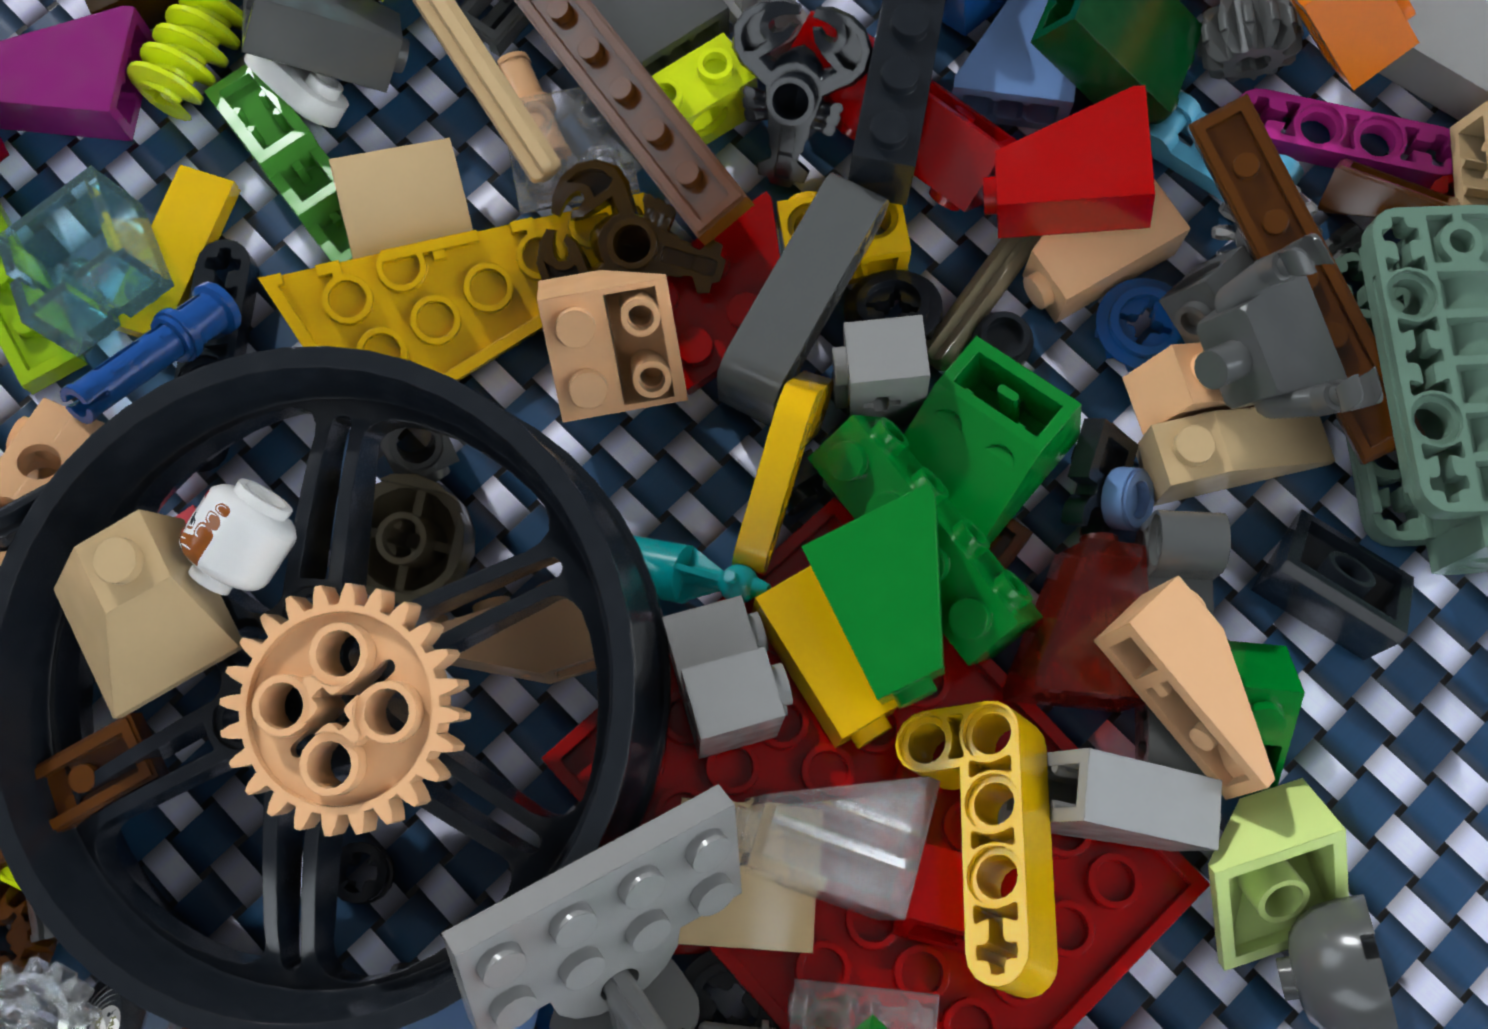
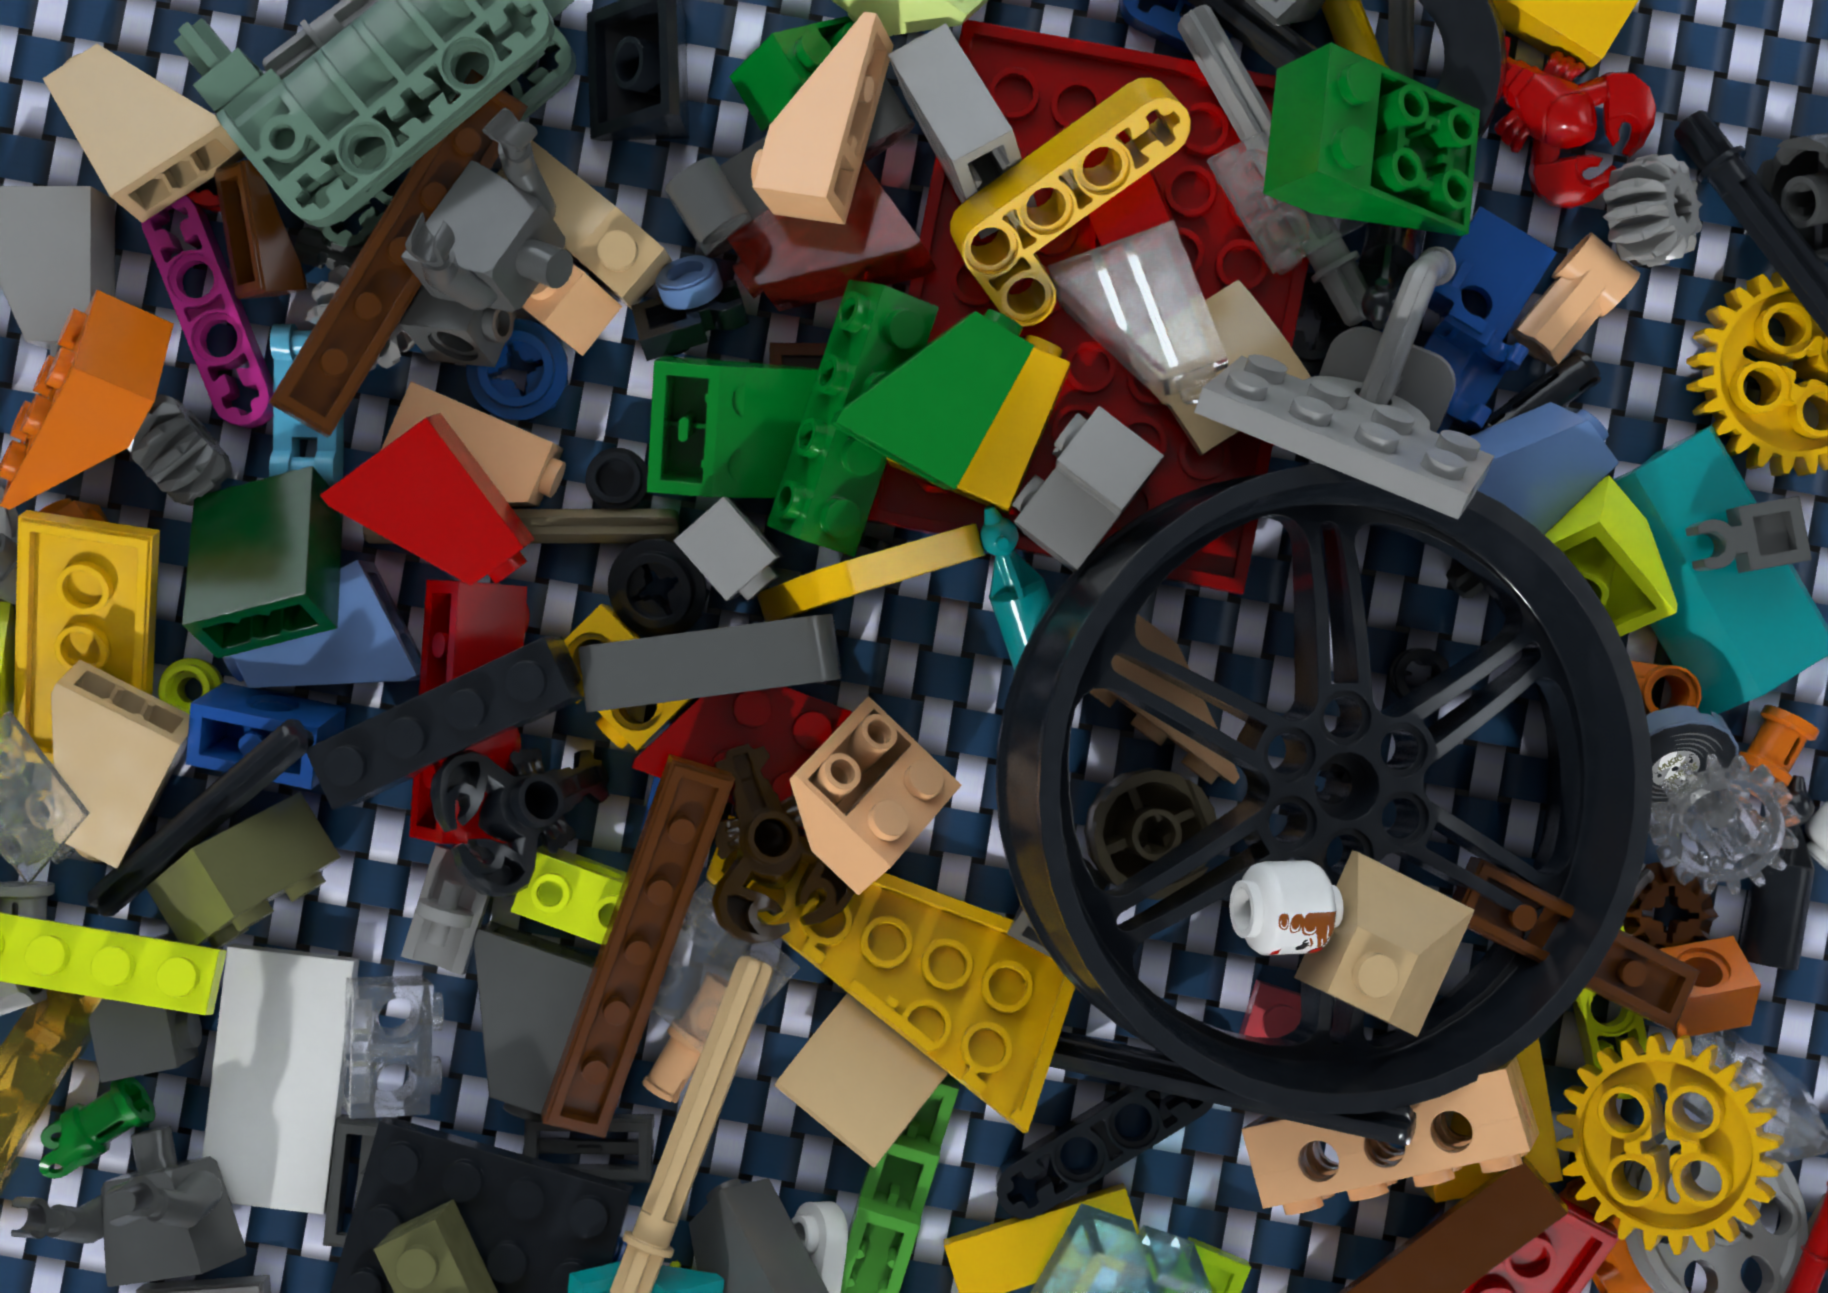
camera: 125 degrees left, 15 degrees up
blue pin [60,281,241,424] -> none
light nougat gear [219,583,471,837] -> none

